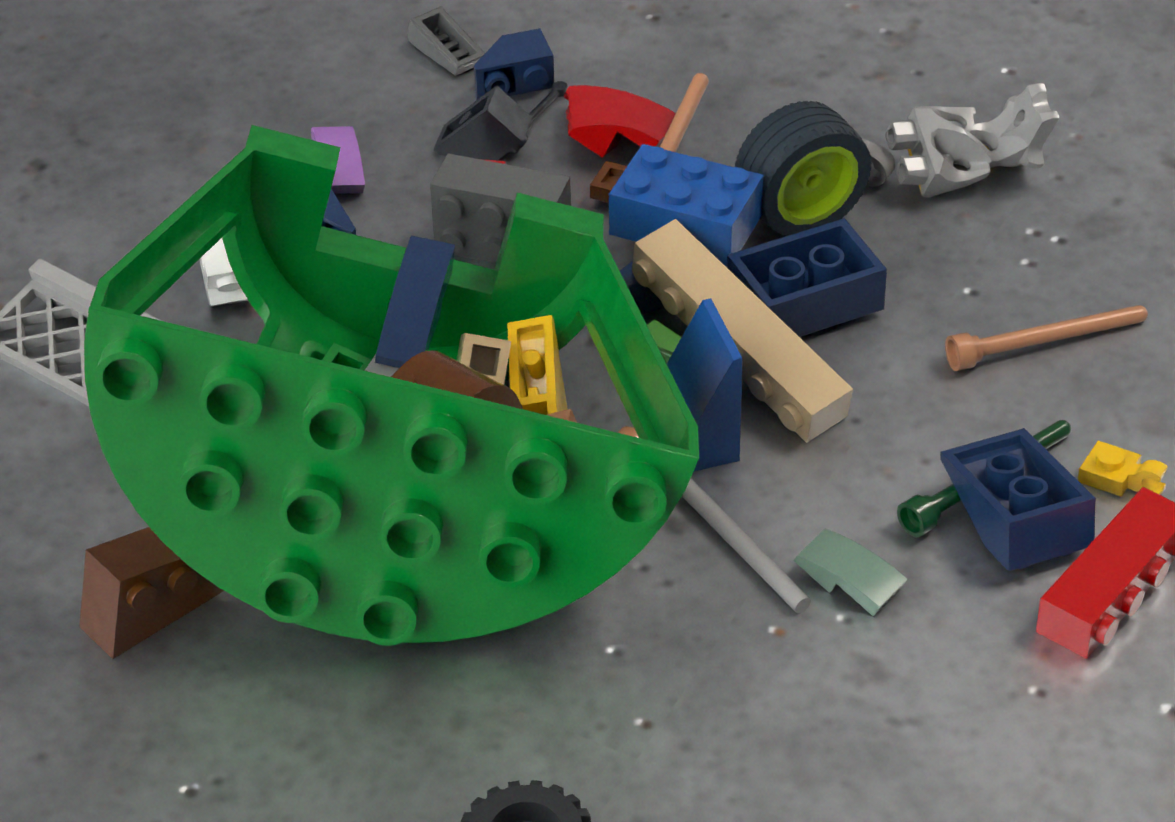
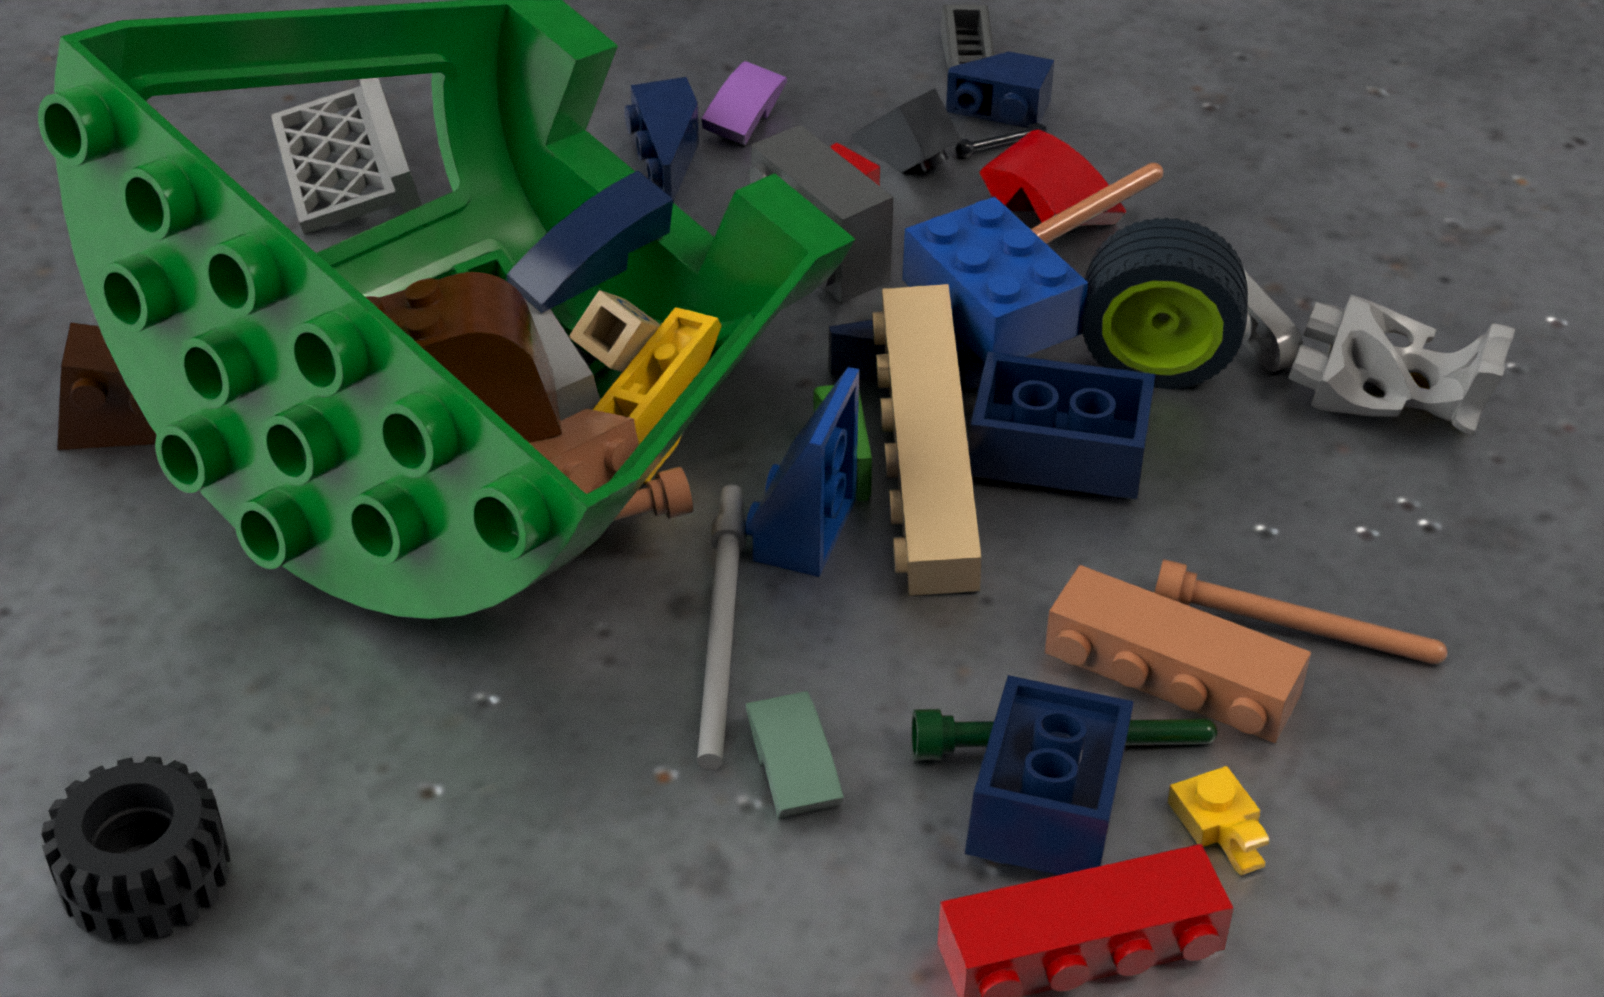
camera: 35 degrees right, 0 degrees up
none -> nougat brick [1044,565,1311,743]

